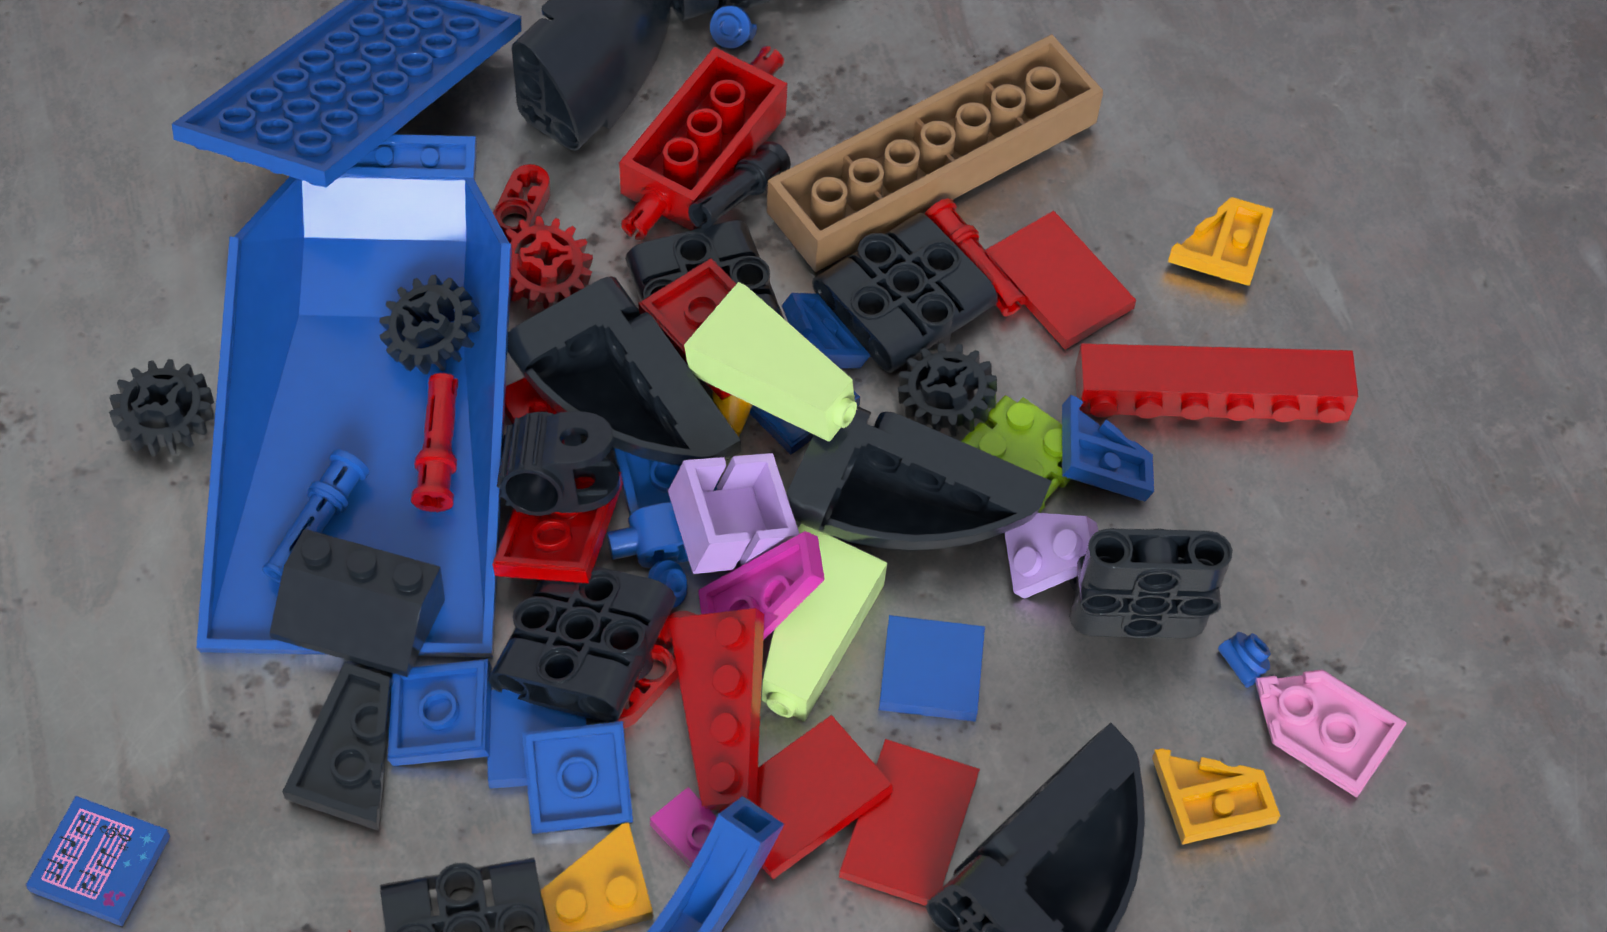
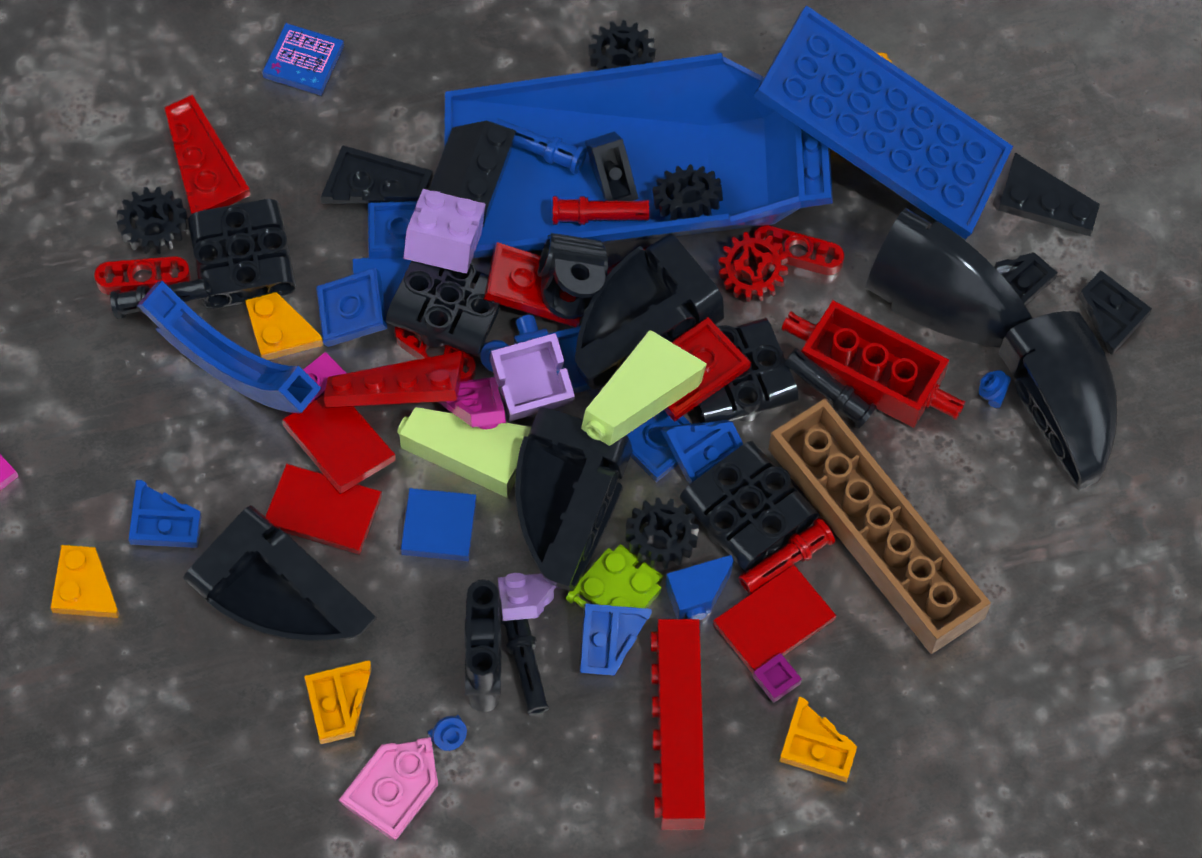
camera: 90 degrees right, 5 degrees up
none -> lavender piece [403,189,486,274]
none -> black slope [585,131,639,201]
none -> blue slope [665,555,734,620]
none -> magenta plate [752,653,802,703]

